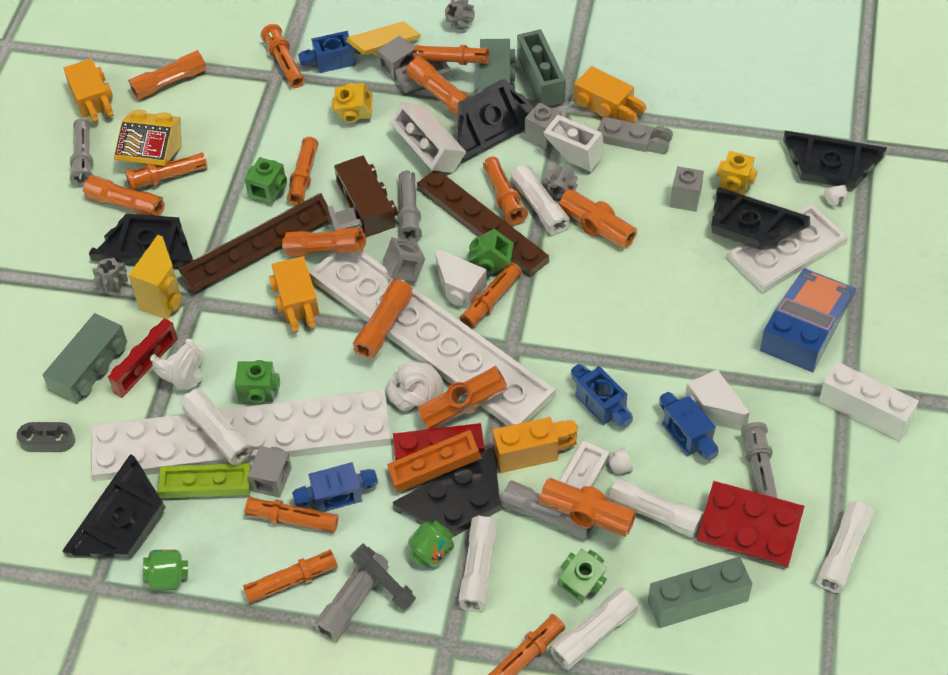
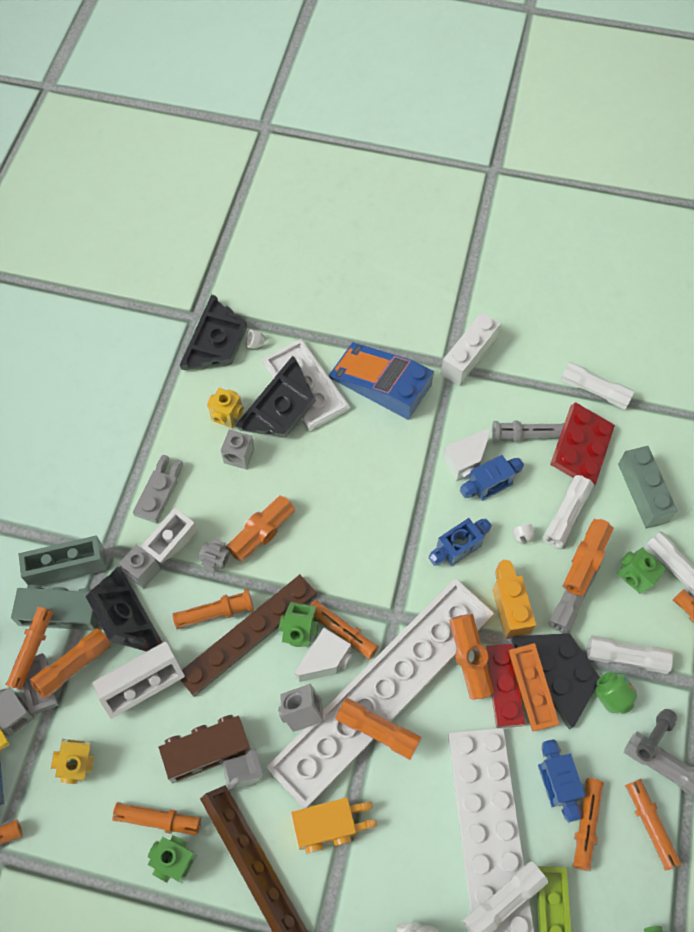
camera: 90 degrees left, 10 degrees up
bright green brick [234,360,280,404] -> none
light grey brick [248,446,292,498] -> none
orange axle [282,227,366,256] -> none
white hair [386,361,444,411] -> none
light grey pin [397,170,422,242] -> none
white axle [511,164,570,235] -> none
white plate [560,440,610,489] -> none
light orange hinge [574,66,647,123] -> none

